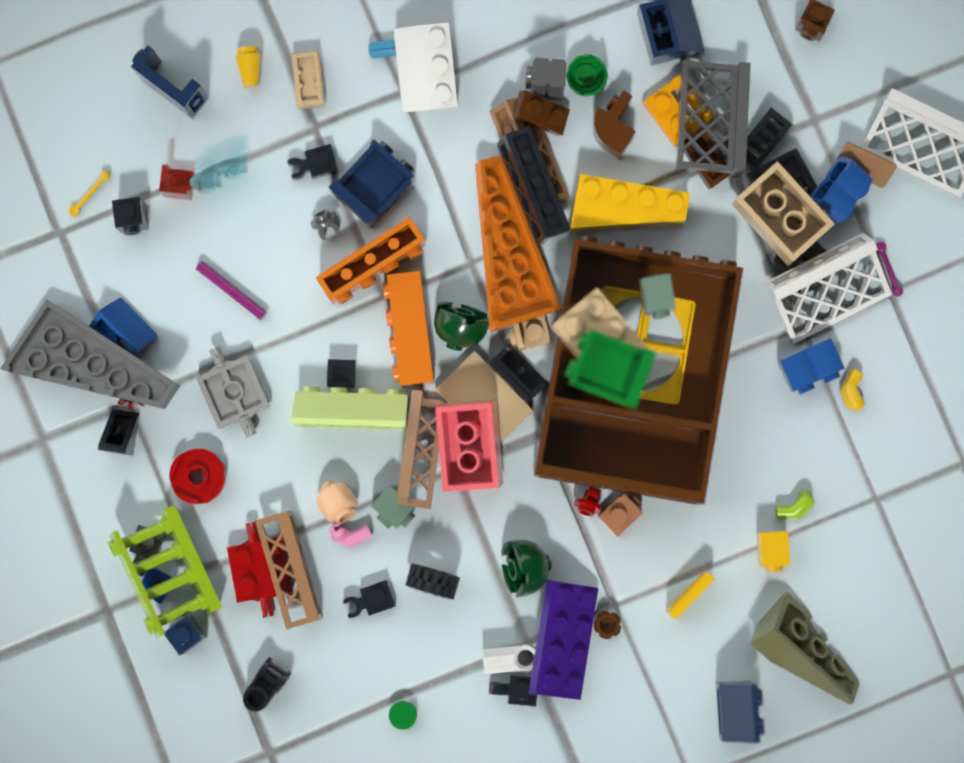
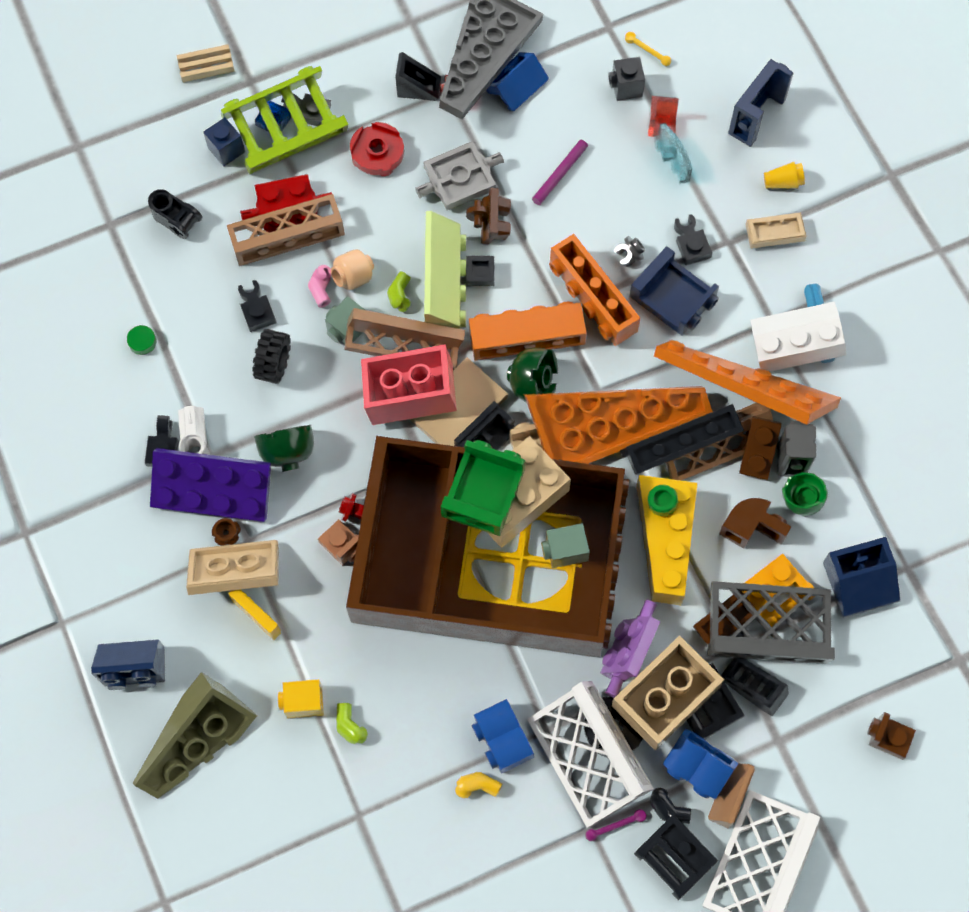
camera: 85 degrees right, 15 degrees down
none -> tan tile [177,44,235,82]
none -> tan tile [186,540,279,595]
none -> lime arm [387,271,411,312]
none -> reddish brown hips [466,187,511,245]
none -> medium lavender plate [600,600,660,698]
none -> black plate [634,814,719,900]
none -> green tile [648,485,678,516]
none -> black arm [650,787,691,824]
none -> orange wing [654,340,841,425]

